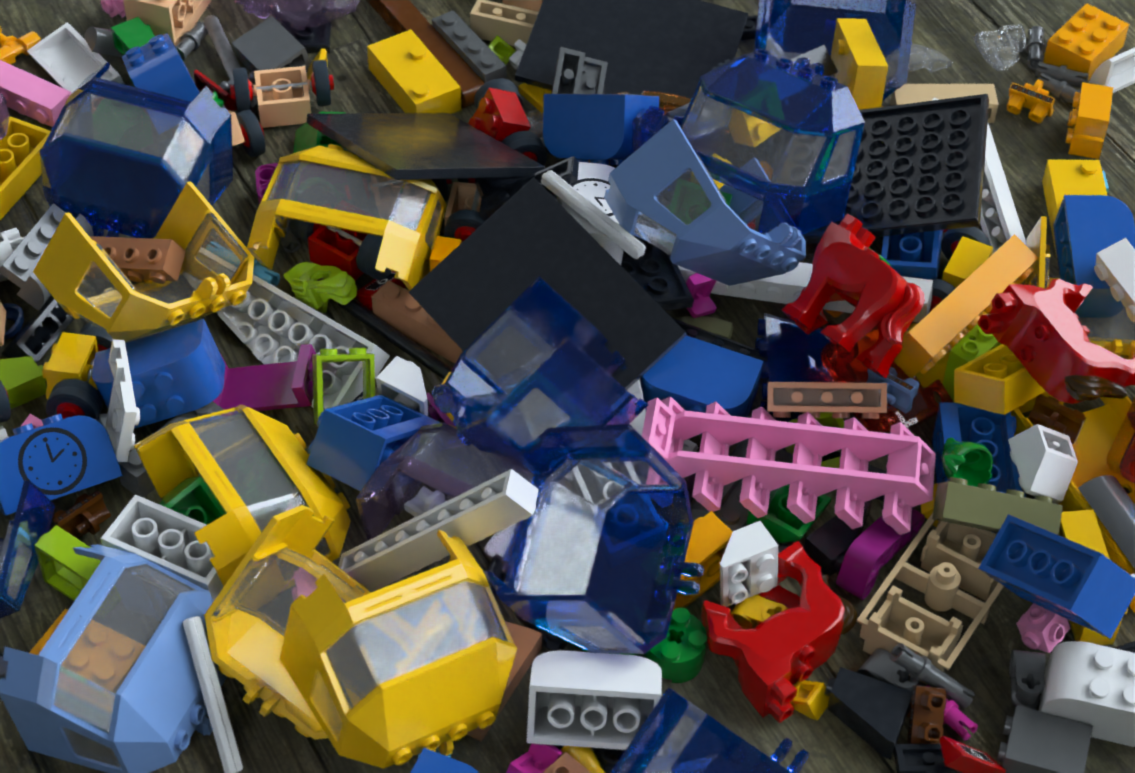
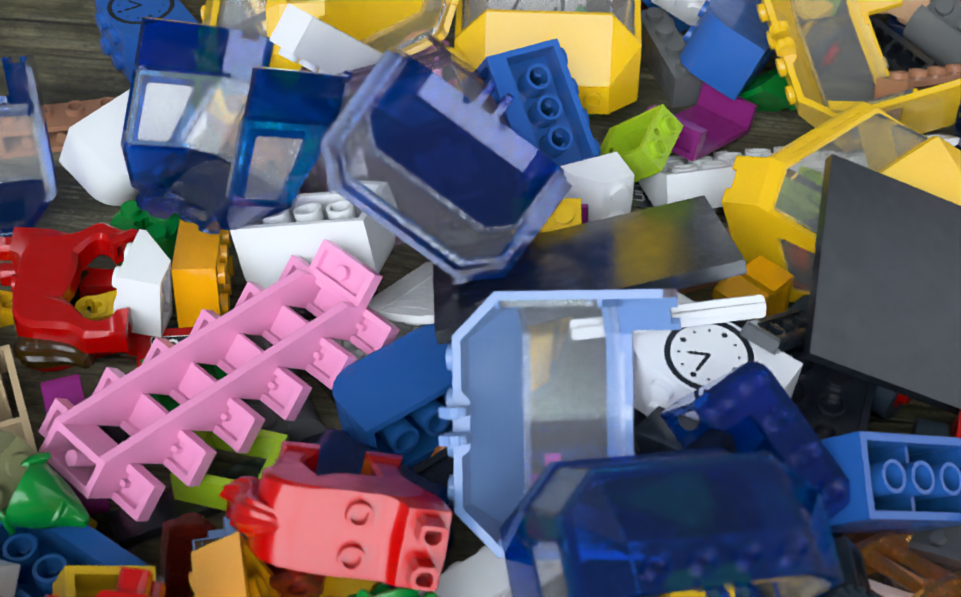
camera: 125 degrees right, 5 degrees down
nougat brick [767,382,887,419] -> none

